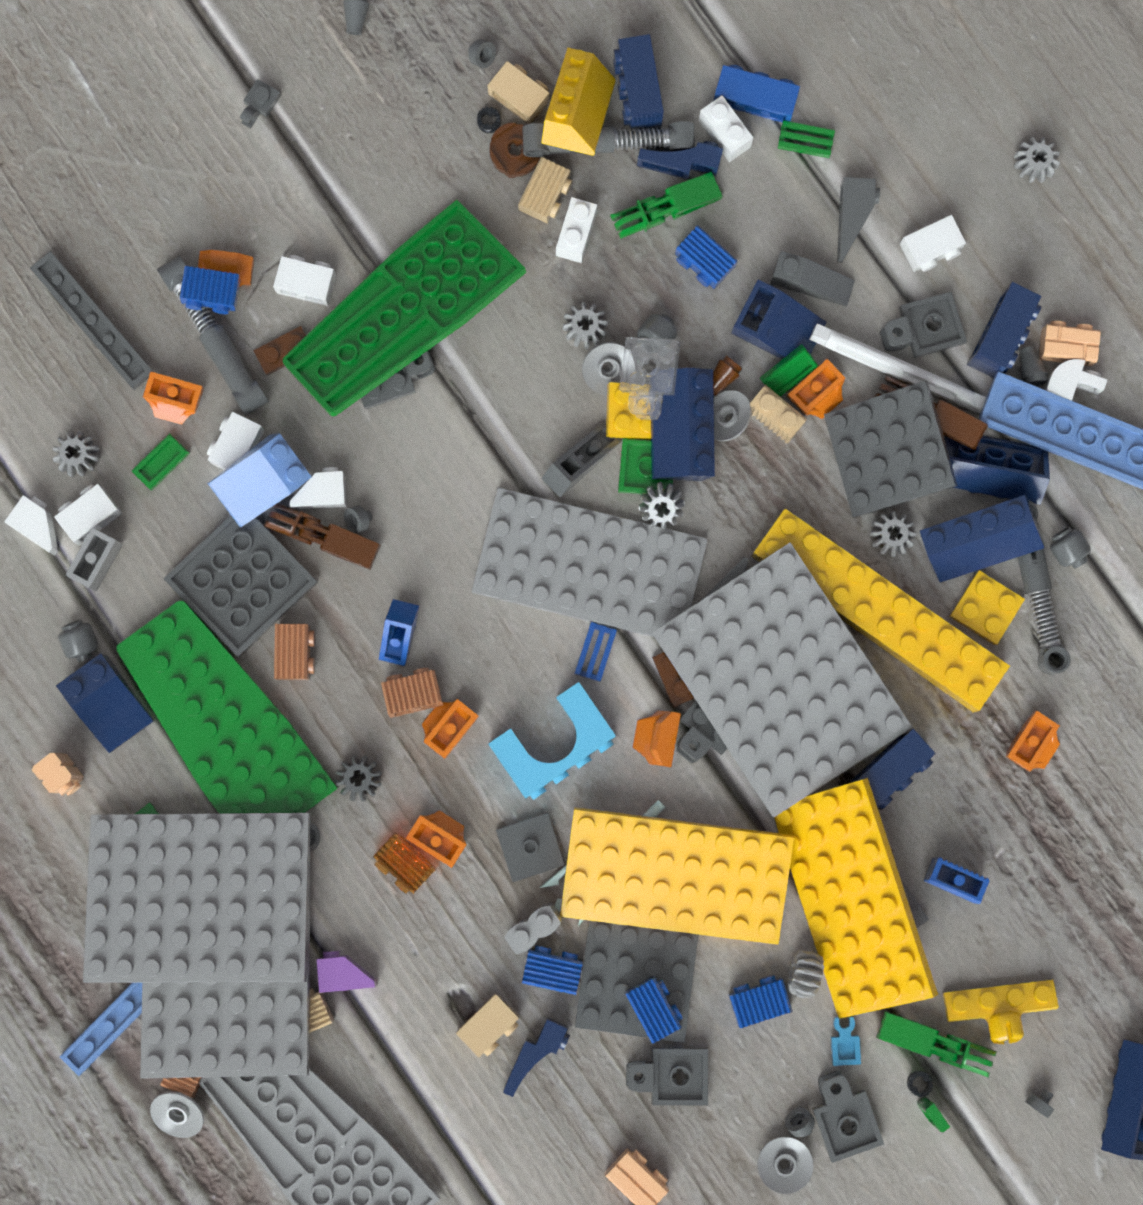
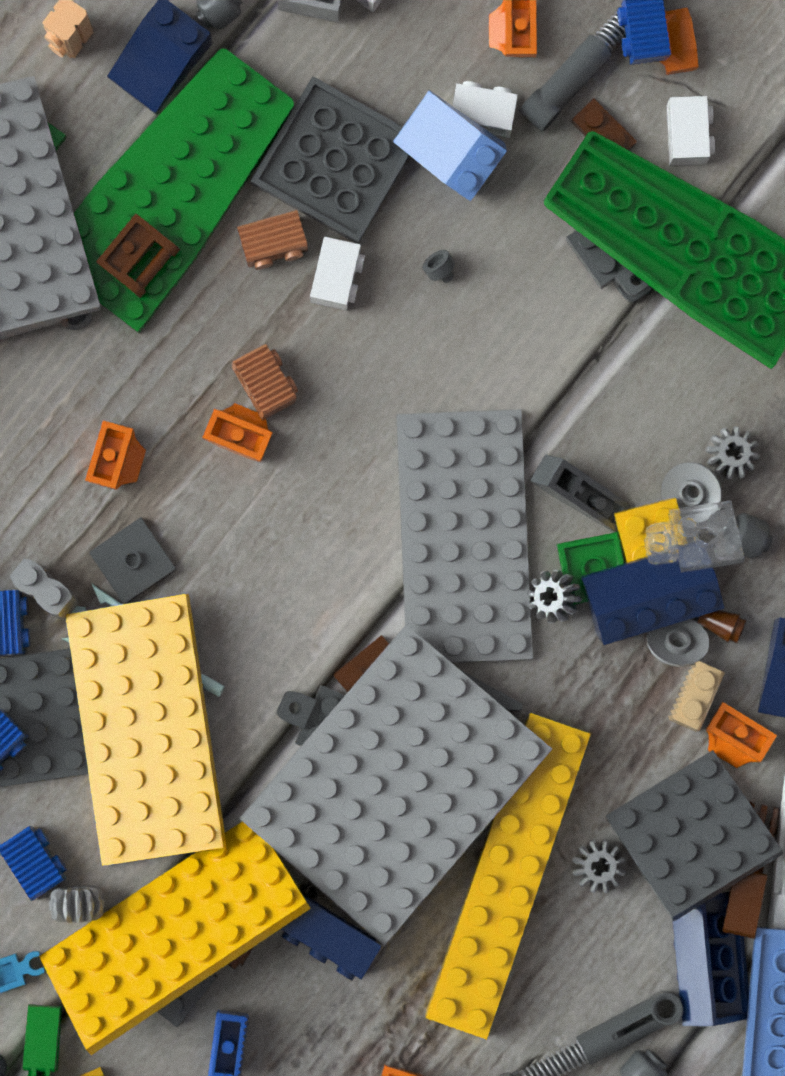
camera: 70 degrees right, 0 degrees up
green tile [131,433,190,491] -> none
reddish brown arm [264,503,381,570] -> none
white slope [290,467,347,510] -> none
dark grey gear [336,755,382,801] -> none
clear orange brick [373,832,437,894] -> none
blue slope [379,599,419,666] -> none
medium azure arch [488,682,616,800] -> none
blue tile [575,622,617,682] -> none
orange slope [633,710,681,767] -> none
green tile [759,344,819,397] -> none
dark blue slope [920,495,1045,583] -> none
yellow plate [949,570,1025,645] -> none
none -> reddish brown plate [96,214,180,298]
none -> white brick [310,237,365,311]

